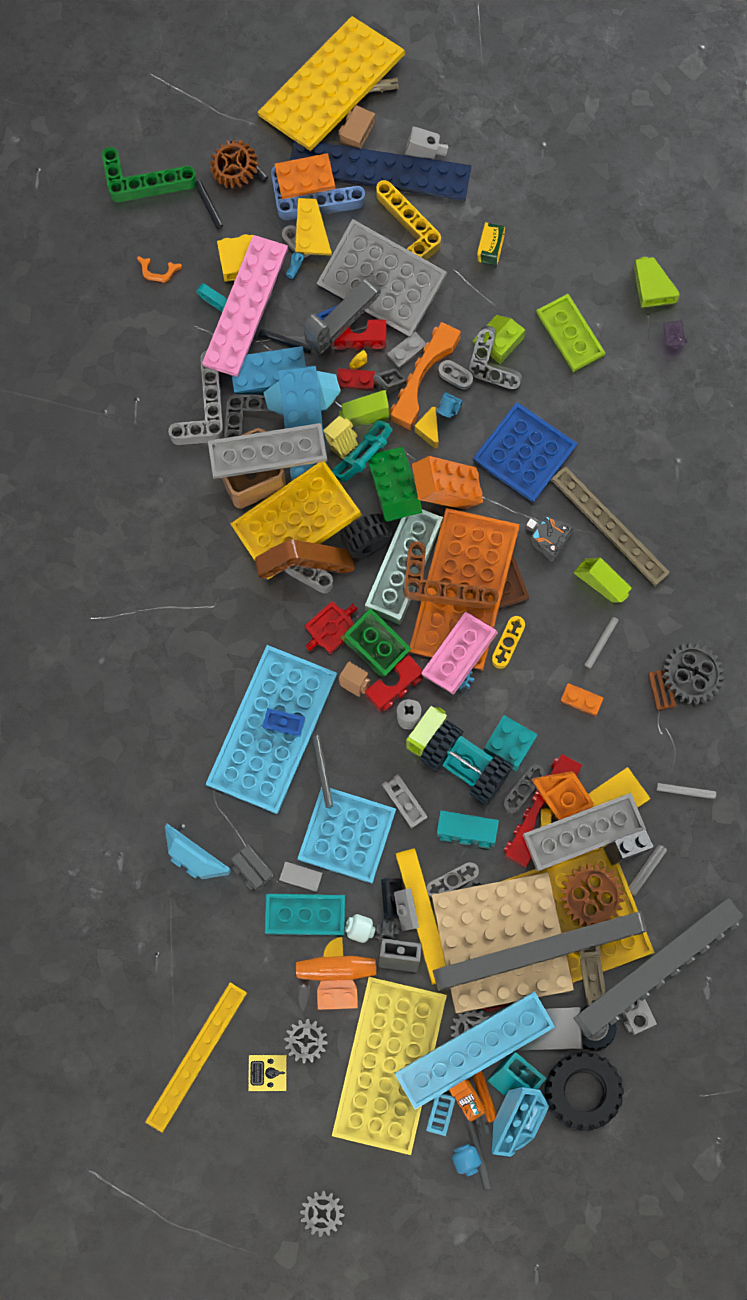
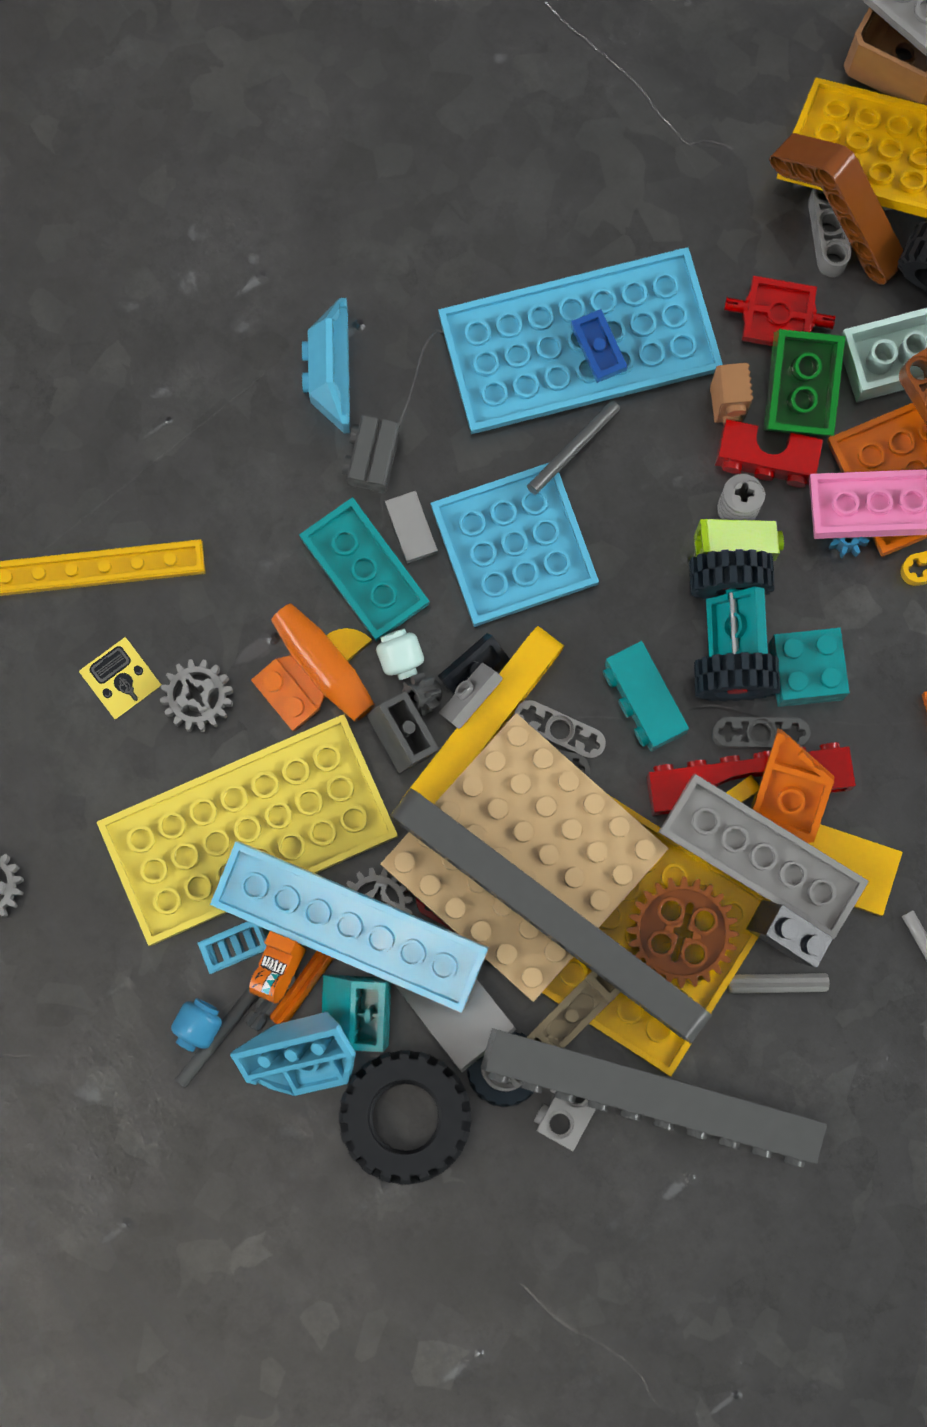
camera: 50 degrees right, 5 degrees up
light grey plate [381,774,428,829] -> none

